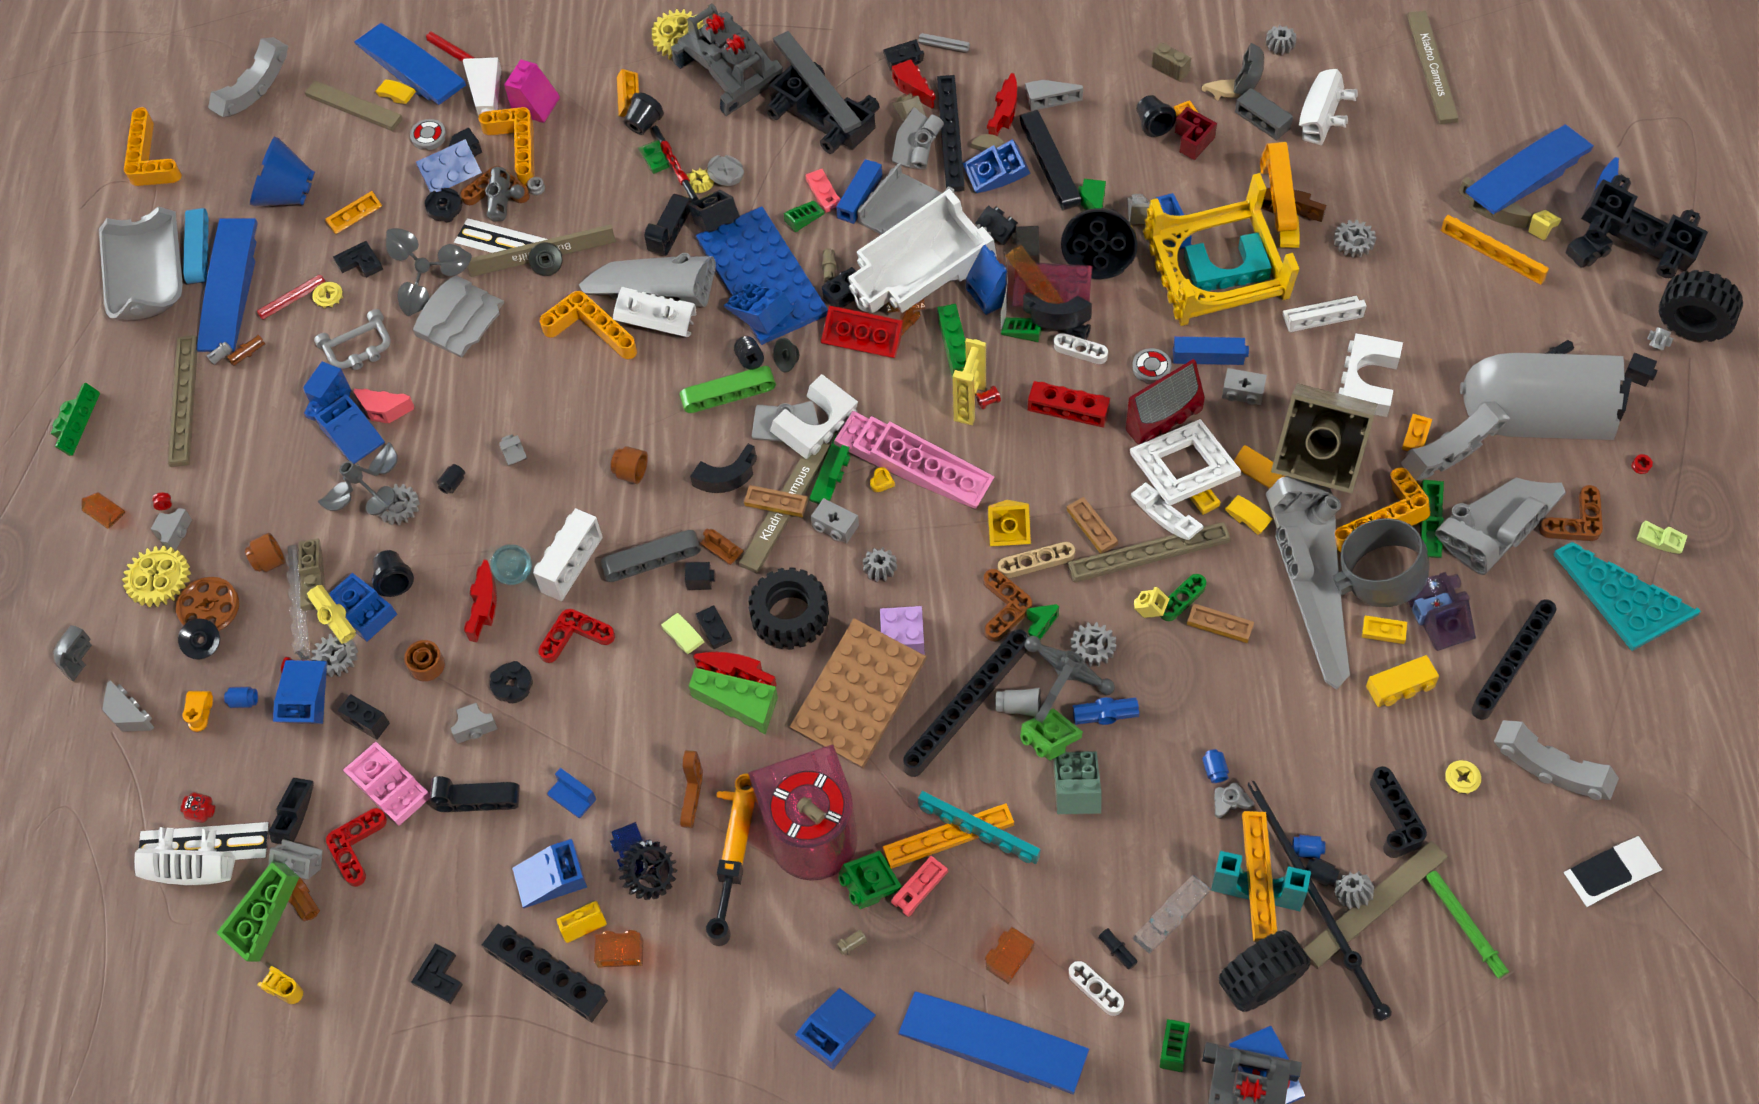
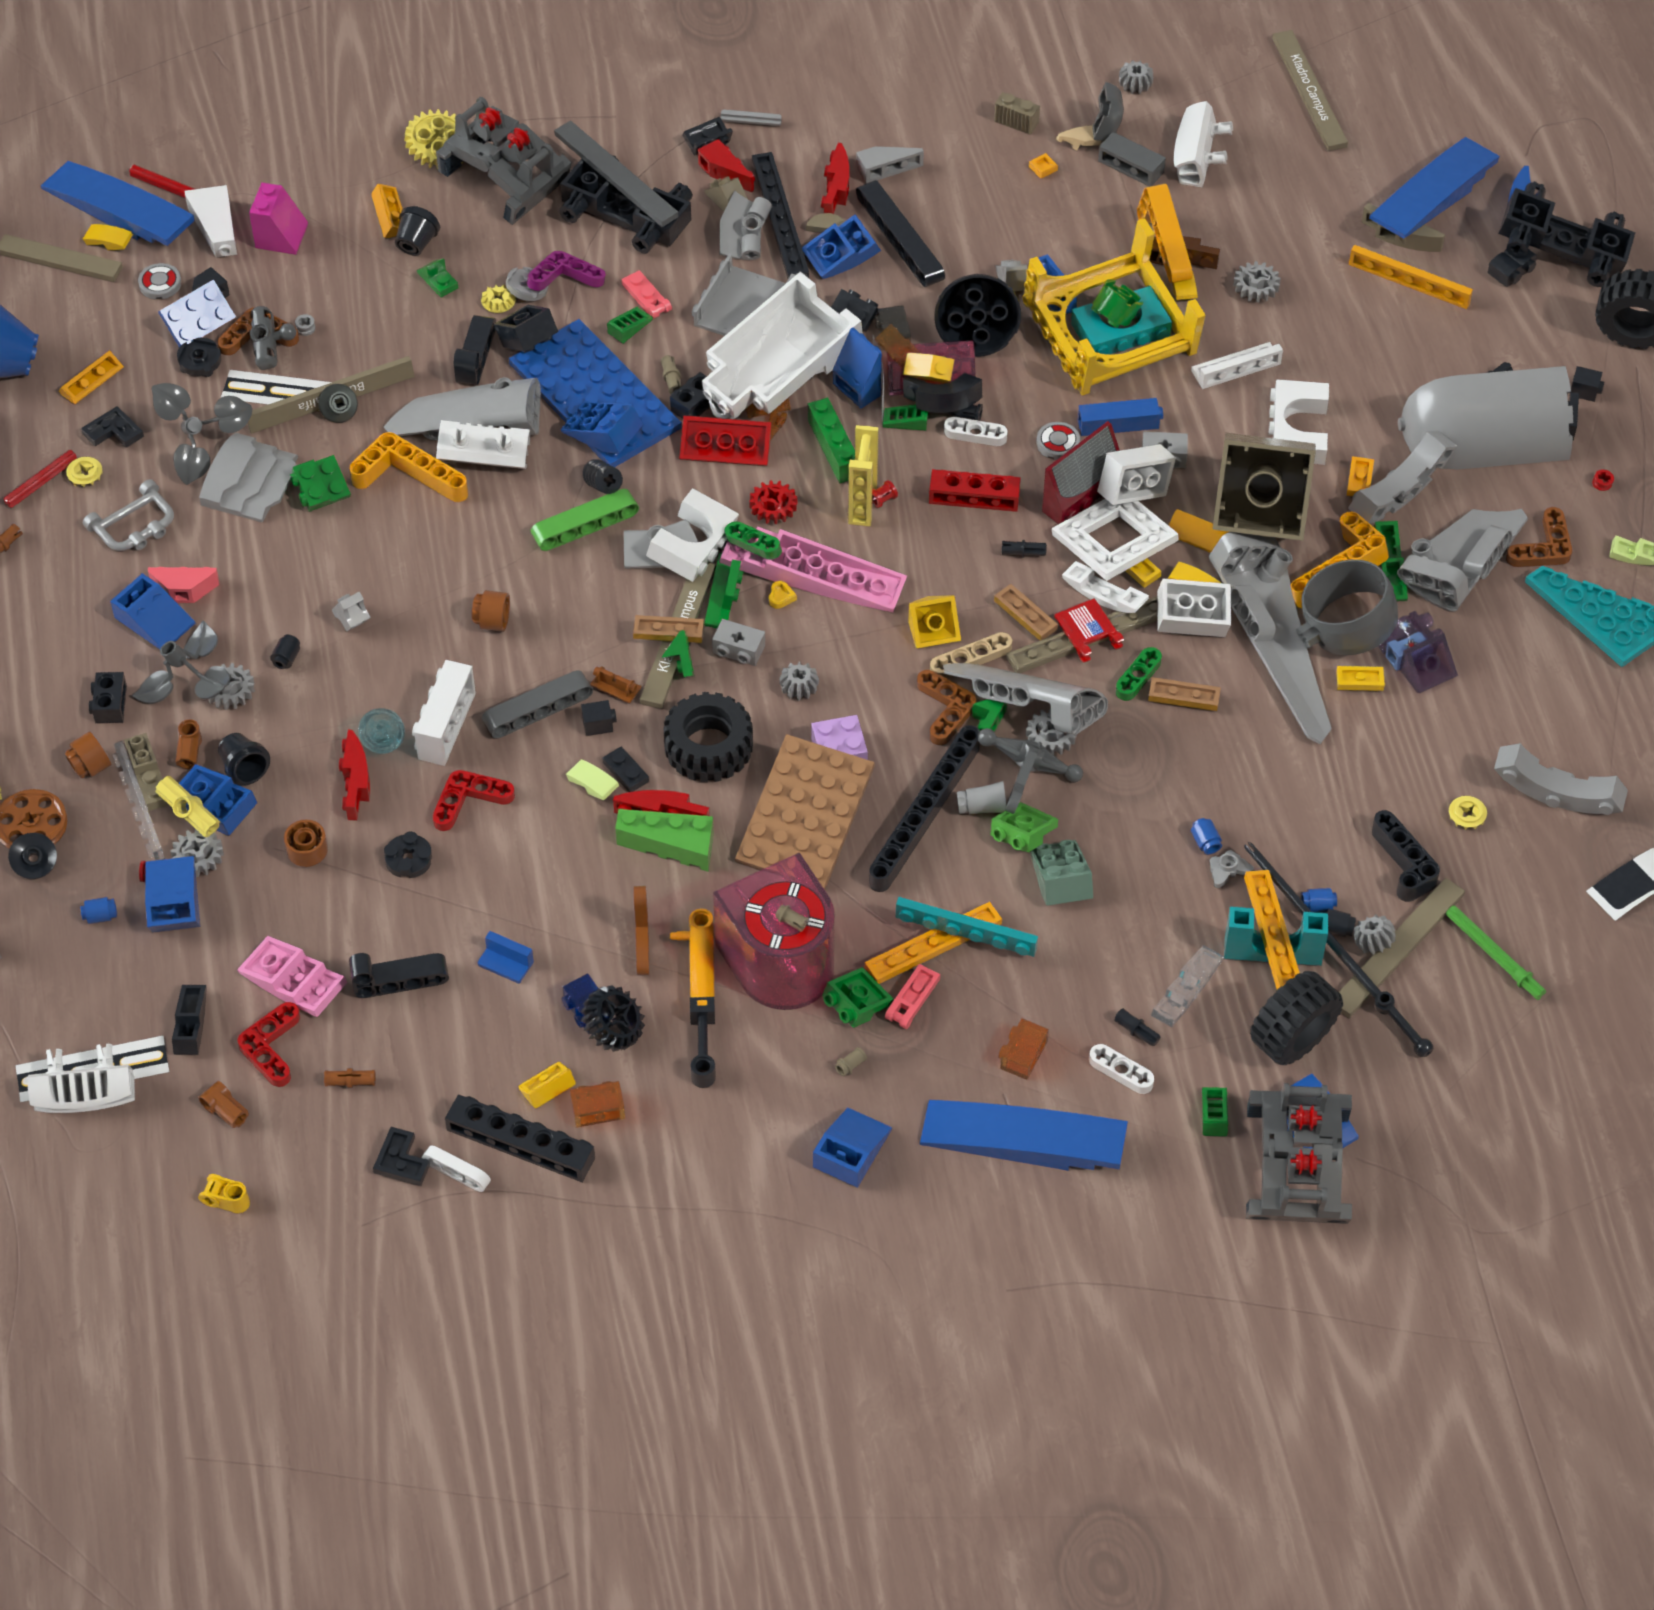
camera: 15 degrees left, 5 degrees down
red head [180,792,216,823] -> none
light orange piece [183,691,213,732] -> none
bright green wedge [217,862,299,962] -> none
light grey hinge [268,839,323,880] -> none
blue hinge [303,361,352,421] -> none
black brick [337,694,390,740] -> none
light grey brick [451,703,498,744] -> none
light orange beam [478,107,535,187] -> none
slope [513,839,587,908] -> none
piece [652,125,698,202] -> none
black arch [690,443,757,493] -> none
pearl dark grey piece [773,338,800,372] -> none
blue brick [836,159,883,224] -> none
blue piece [1072,697,1139,725] -> none
green slope [1078,179,1106,210] -> none
light yellow brick [1134,587,1169,618] -> none
black piece [1136,95,1177,137] -> none
dark red brick [1175,107,1217,160] -> none
yellow brick [1366,655,1439,707] -> none
black beam [1471,599,1557,720] -> none
light yellow slope [1529,210,1562,240] -> none
light grey gear [1647,327,1674,350] -> none
none -> black brick [89,672,127,724]
none -> dark orange piece [175,719,202,769]
none -> green plate [290,455,351,512]
none -> dark orange pin [324,1068,376,1088]
none -> white beam [422,1146,491,1192]
none -> magenta beam [527,251,606,291]
none -> green slope [662,630,695,678]
none -> green beam [724,521,782,560]
none -> red gear [749,480,798,524]
none -> yellow slope [903,353,955,384]
none -> light grey panel [943,663,1108,735]
none -> black axle [1002,540,1047,558]
none -> red flag [1054,598,1124,663]
none -> green brick [1091,279,1143,328]
none -> white brick [1097,444,1176,505]
none -> white brick [1158,579,1231,637]

